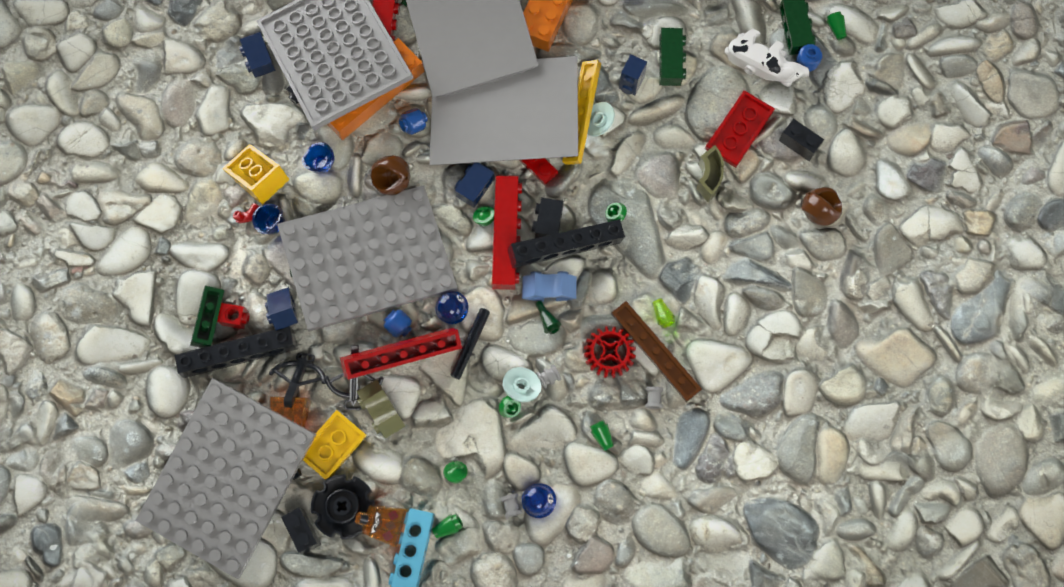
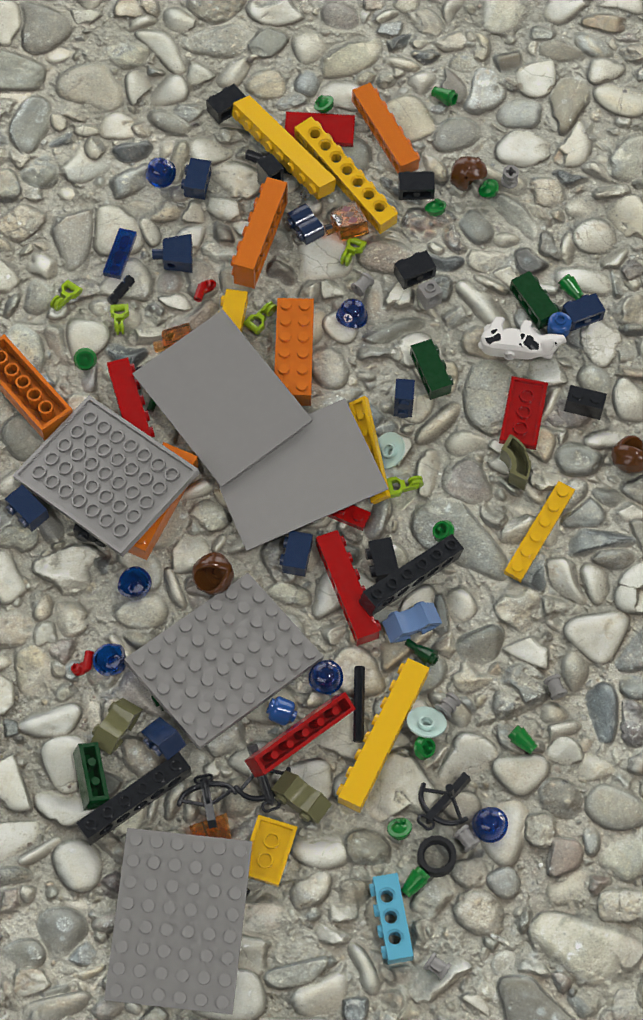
camera: 25 degrees left, 10 degrees down
red brick [217,303,250,329] -> none
yellow slope [222,144,290,205] -> none
black brick [281,507,321,555] -> none
black piece [311,474,376,540] -> none
clear orange torso [355,505,407,548] -> none
blue head [399,108,428,135] -> none
green hat [473,206,495,226] -> none
red gear [584,326,636,378] -> none
reddish brown plate [611,301,702,403] -> none
clear neon green cone [652,298,675,328] -> none
none -> olive brick [90,698,143,755]
none -> yellow brick [336,658,430,813]
none -> lime piece [387,476,424,498]
none -> black piece [417,772,471,831]
none -> black tyre [417,835,457,878]
none -> yellow plate [504,481,575,583]
none -> dark blue brick [561,293,605,332]

